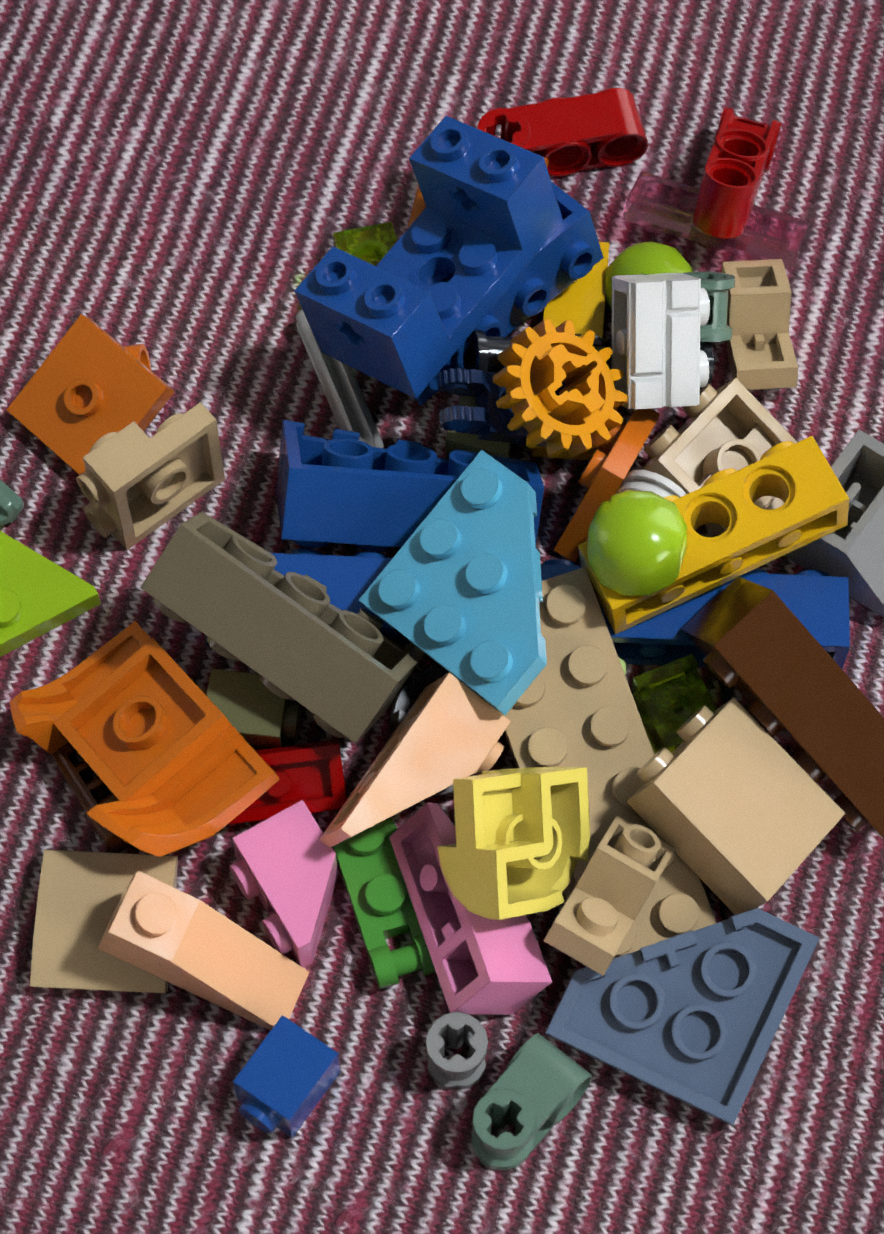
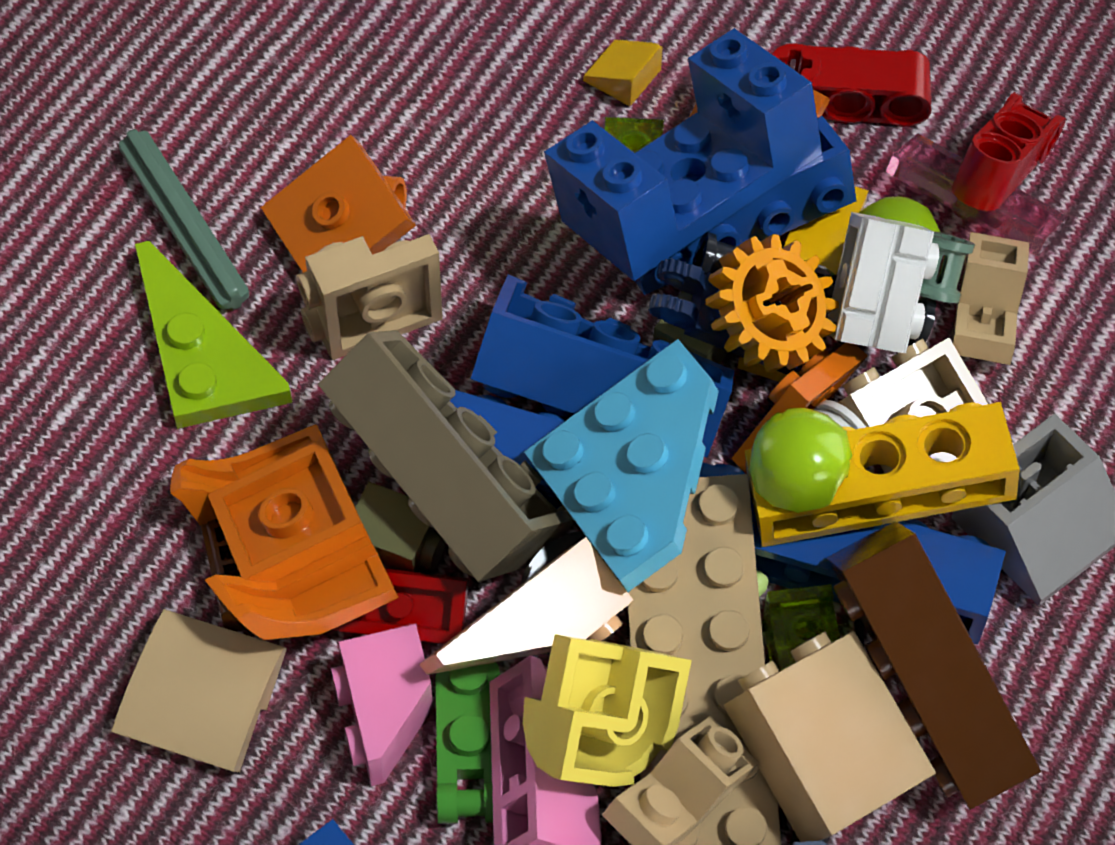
camera: 15 degrees right, 5 degrees down
light nougat slope [97,870,309,1030] -> none
light grey axle [296,309,384,448] -> none
none -> yellow slope [583,40,663,106]

